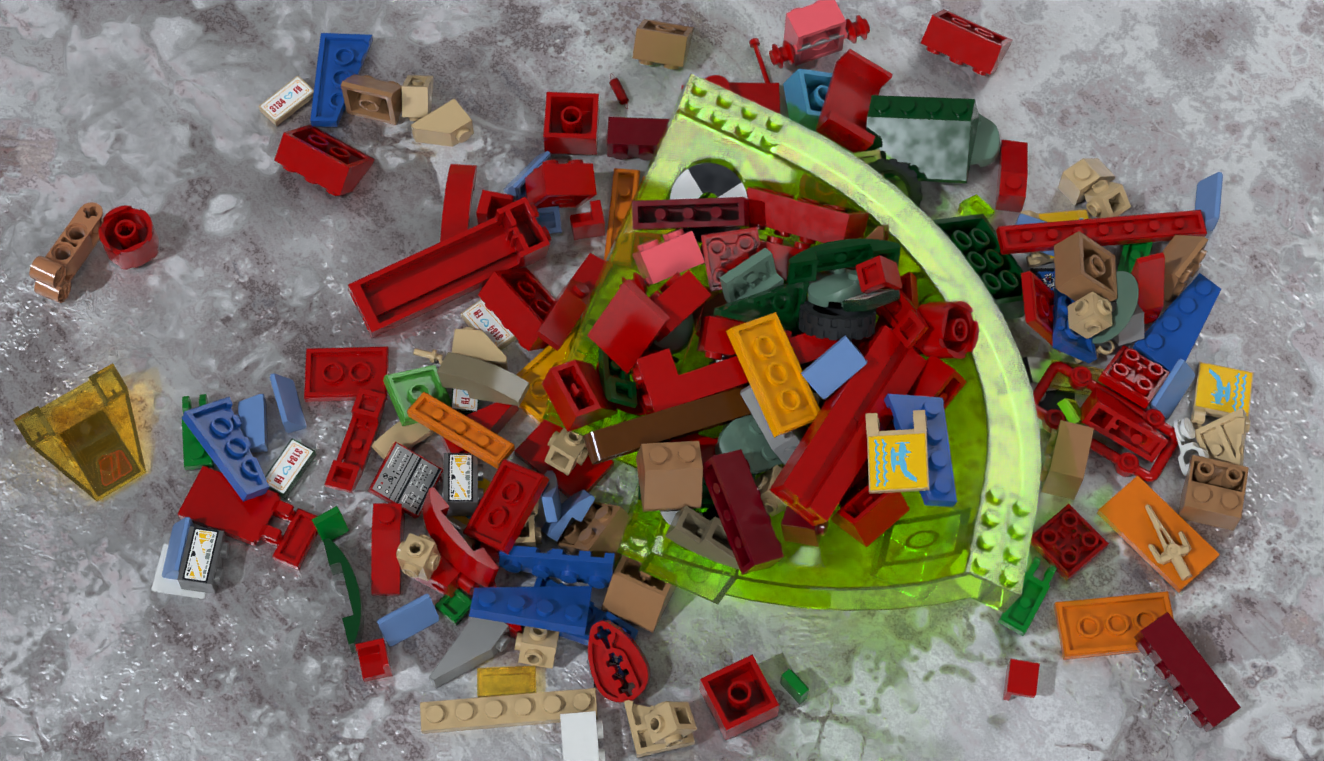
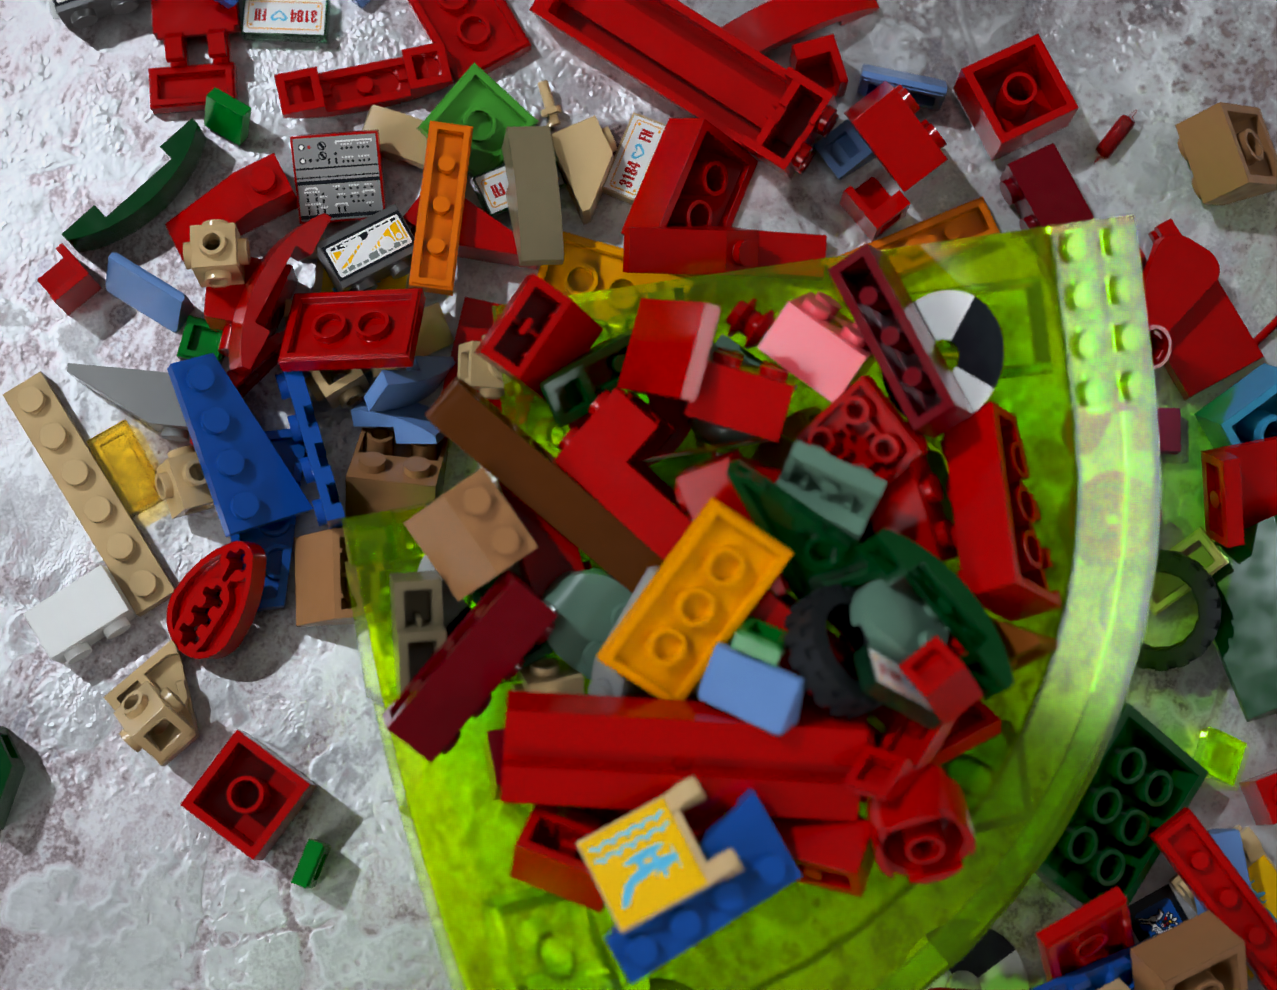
camera: 60 degrees right, 15 degrees up
none -> green tile [730,617,789,667]

